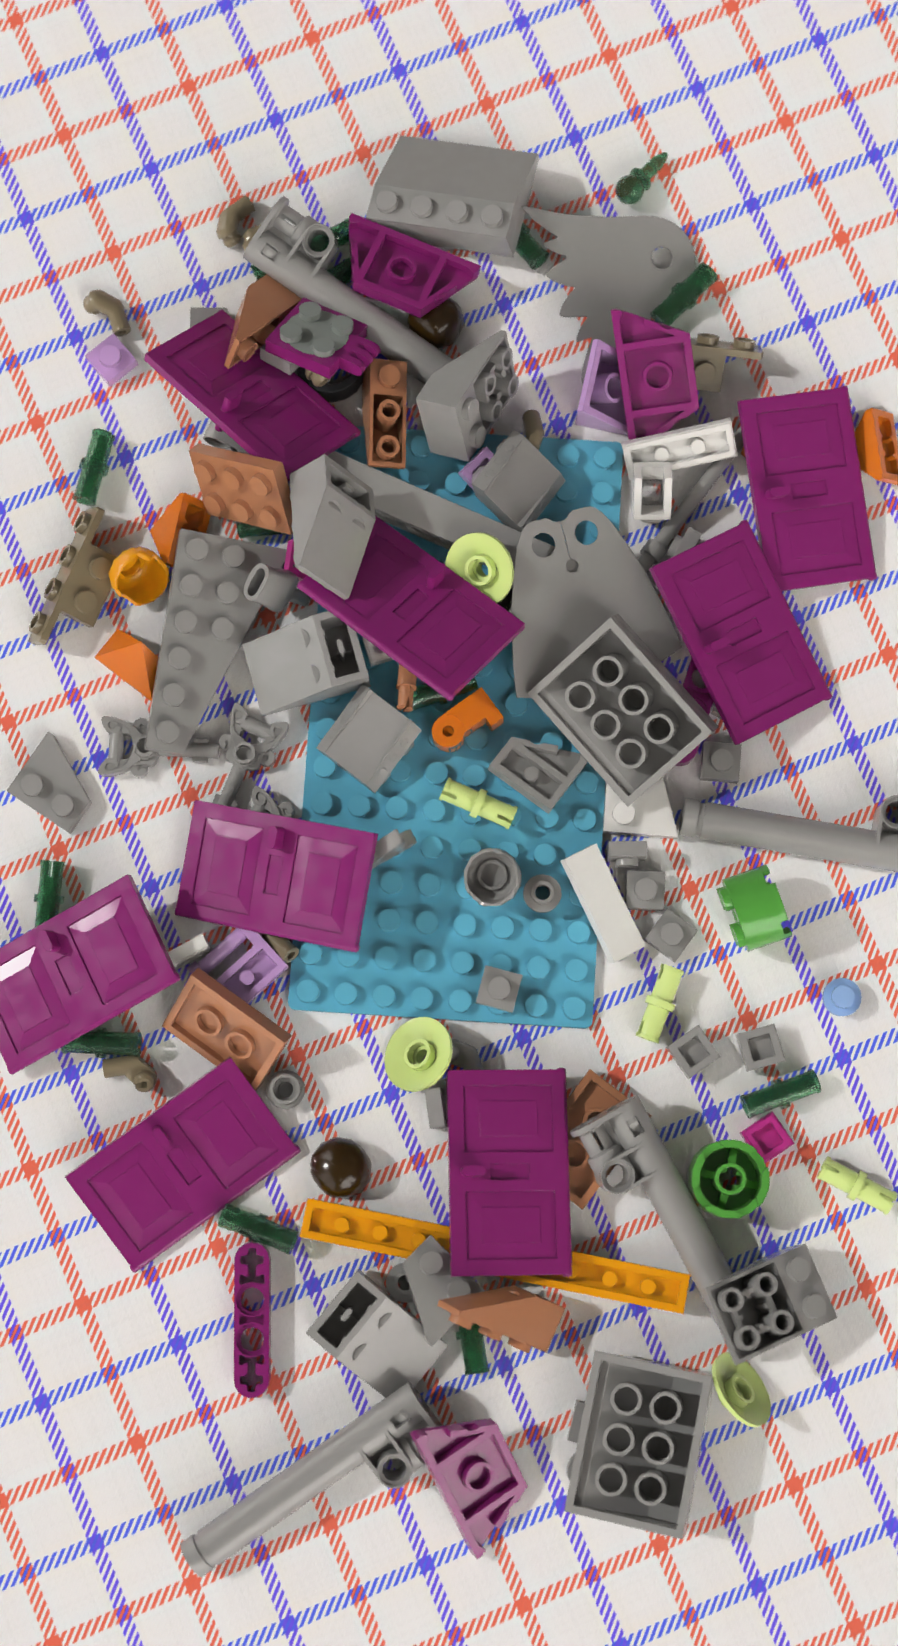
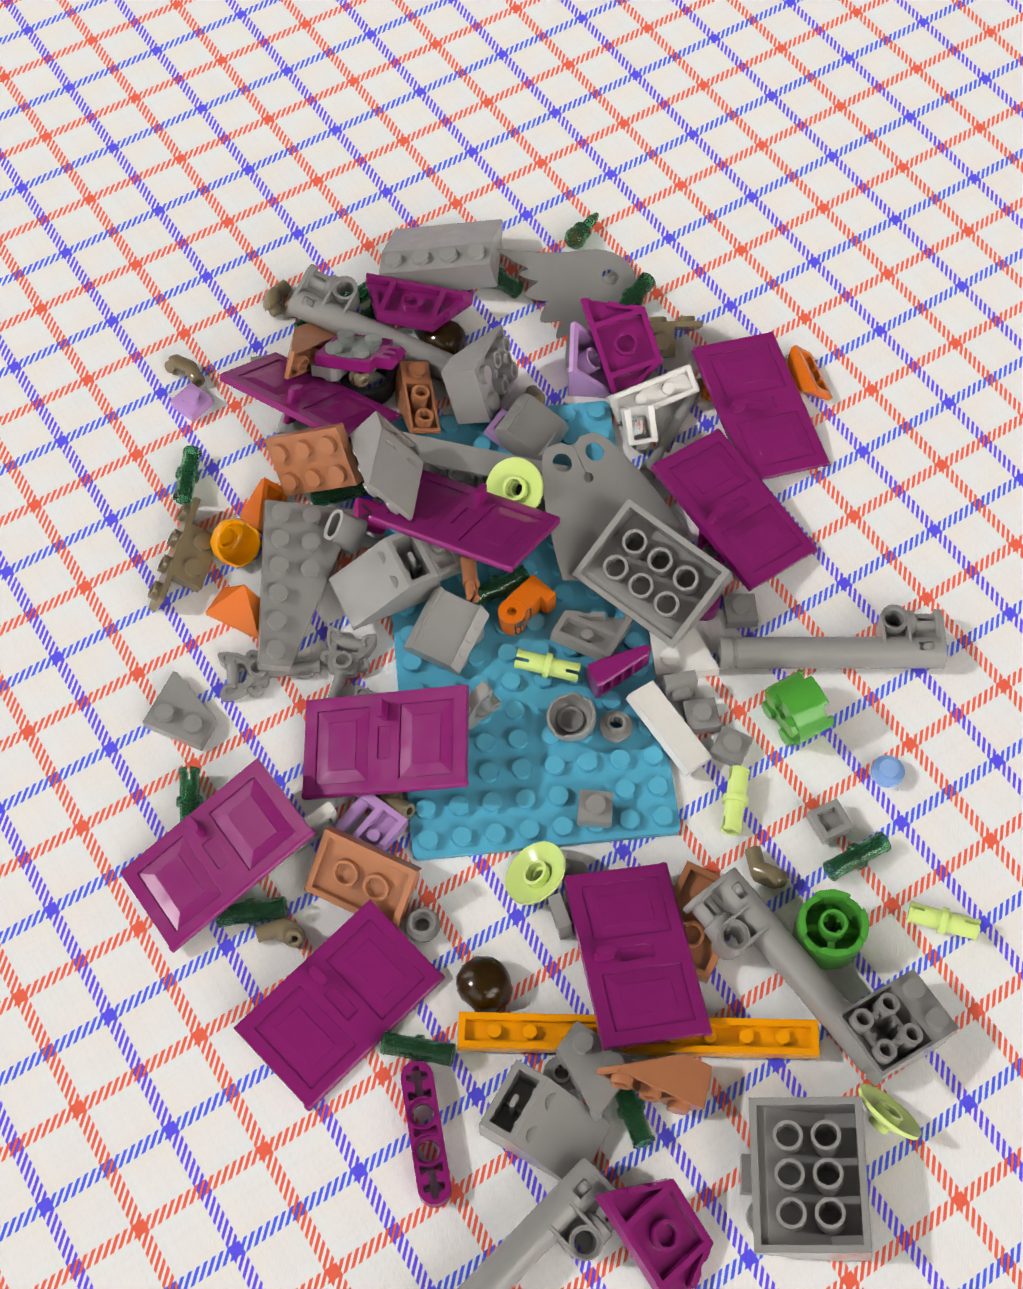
camera: 10 degrees left, 20 degrees down
light grey plate [666,1025,721,1079] -> none
dark pink tile [740,1111,795,1163] -> none
none -> magenta slope [587,644,651,699]
none -> dark tan arm [745,846,788,889]

